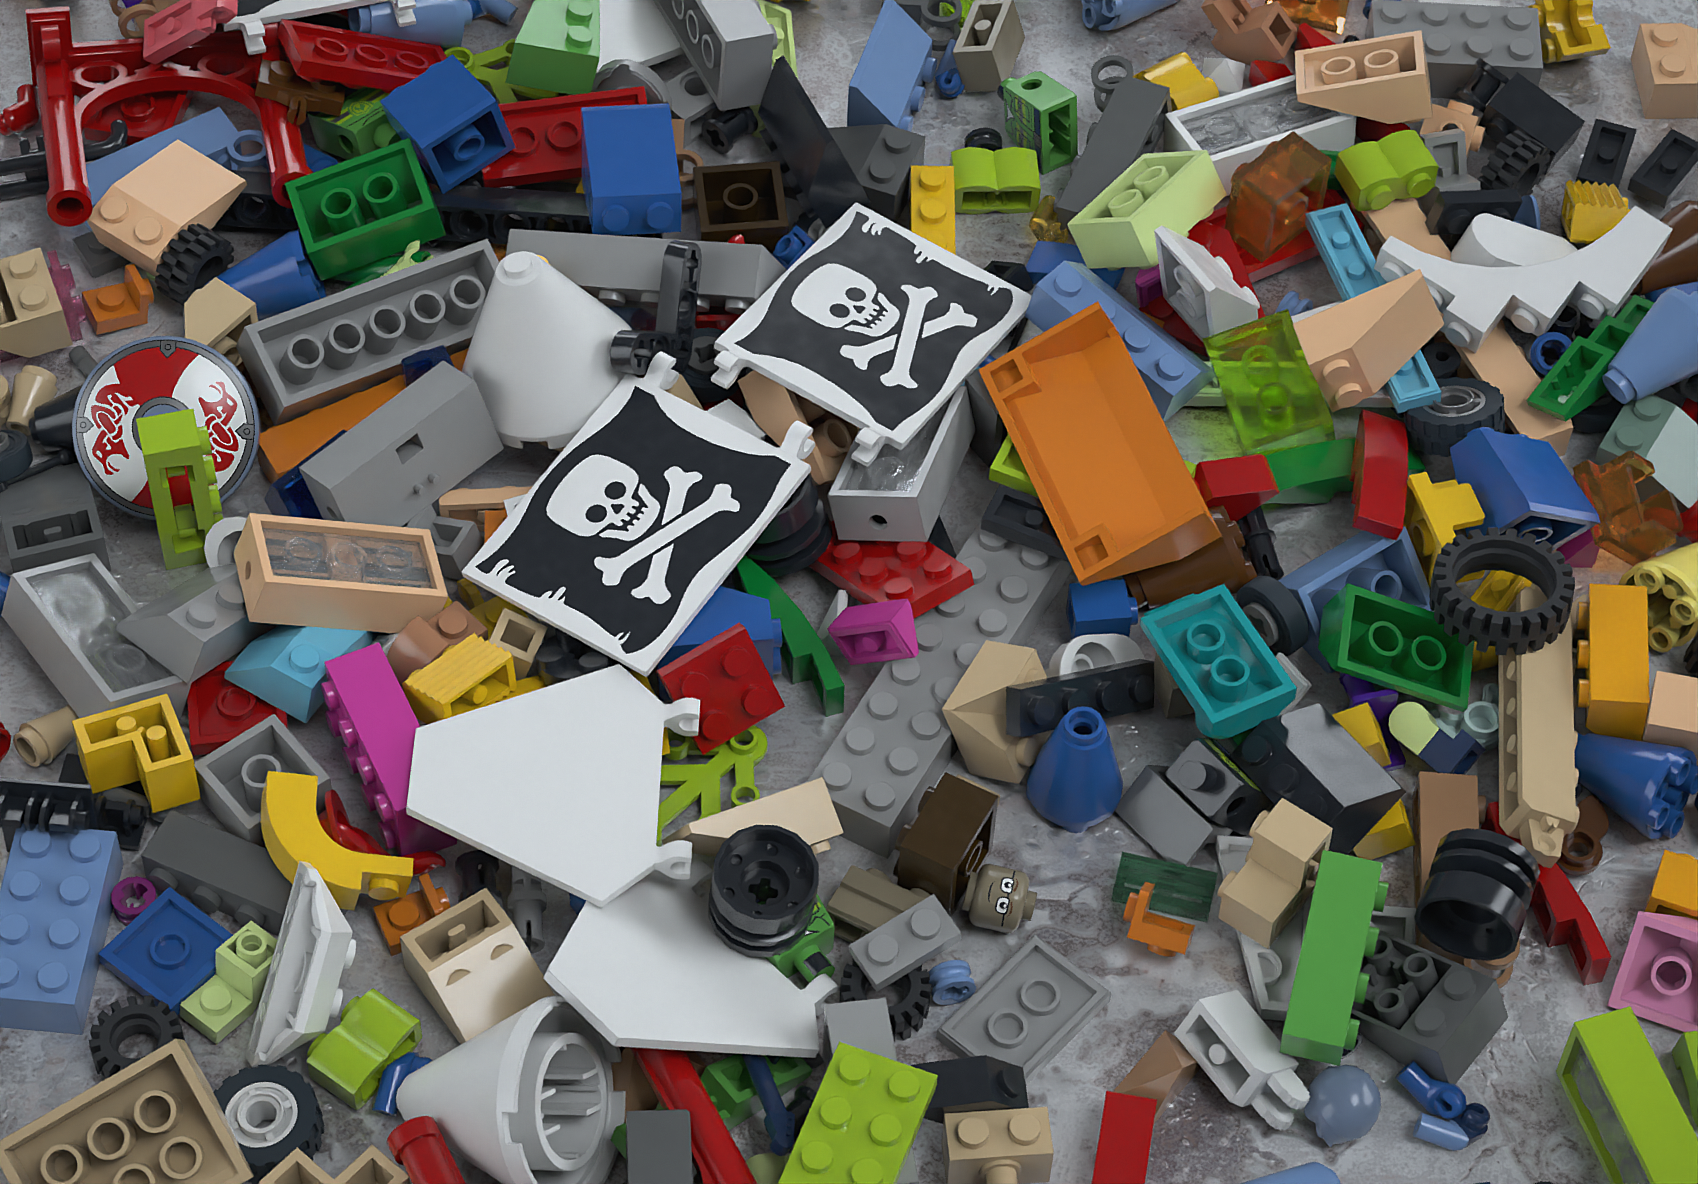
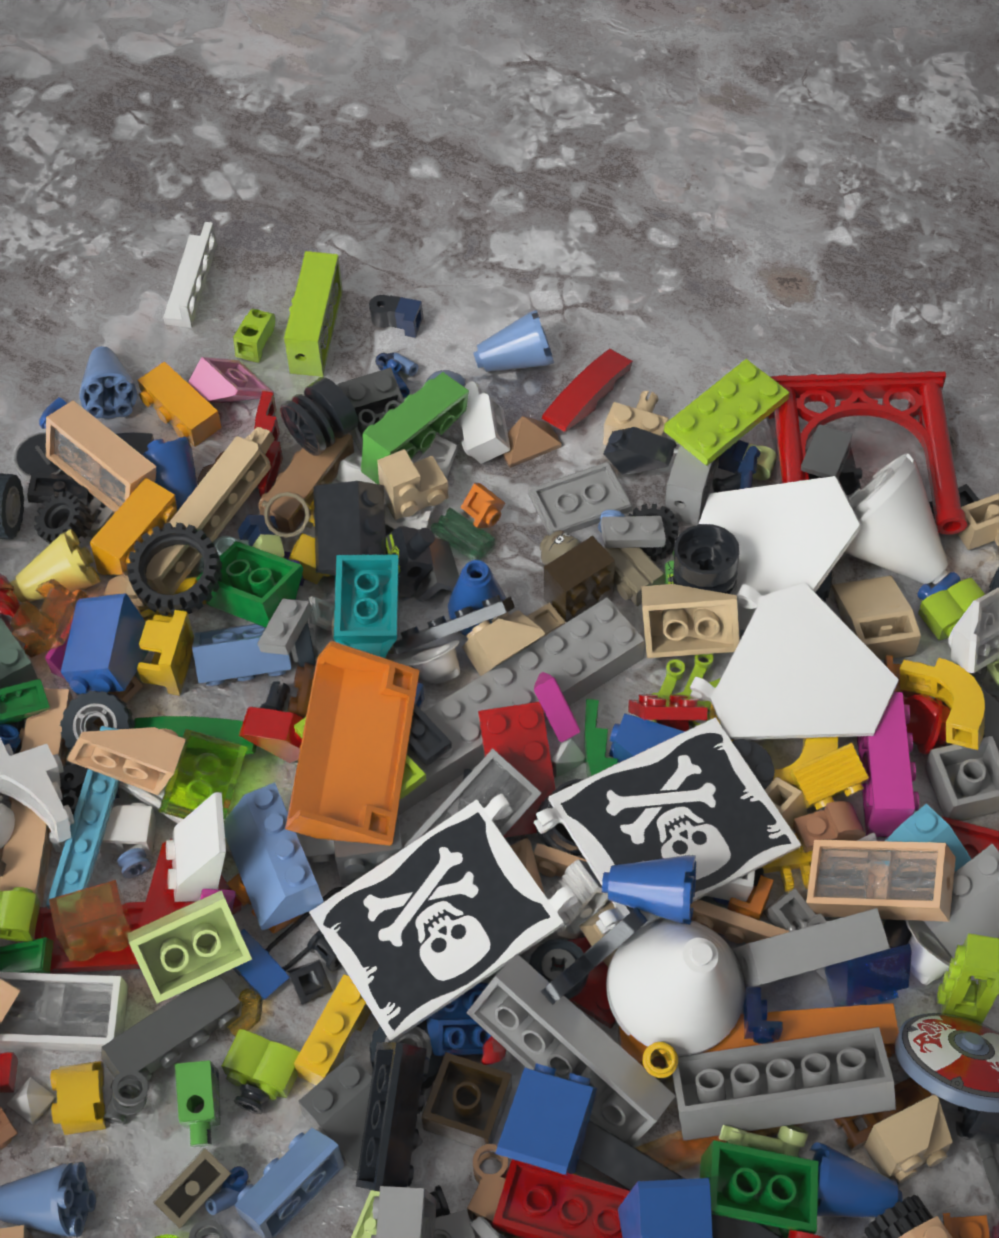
camera: 150 degrees left, 5 degrees up
red slope [1350,409,1408,541] -> none
none -> light grey plate [257,599,313,655]
none -> dark tan piece [262,492,314,538]
none -> blue cone [602,855,696,925]

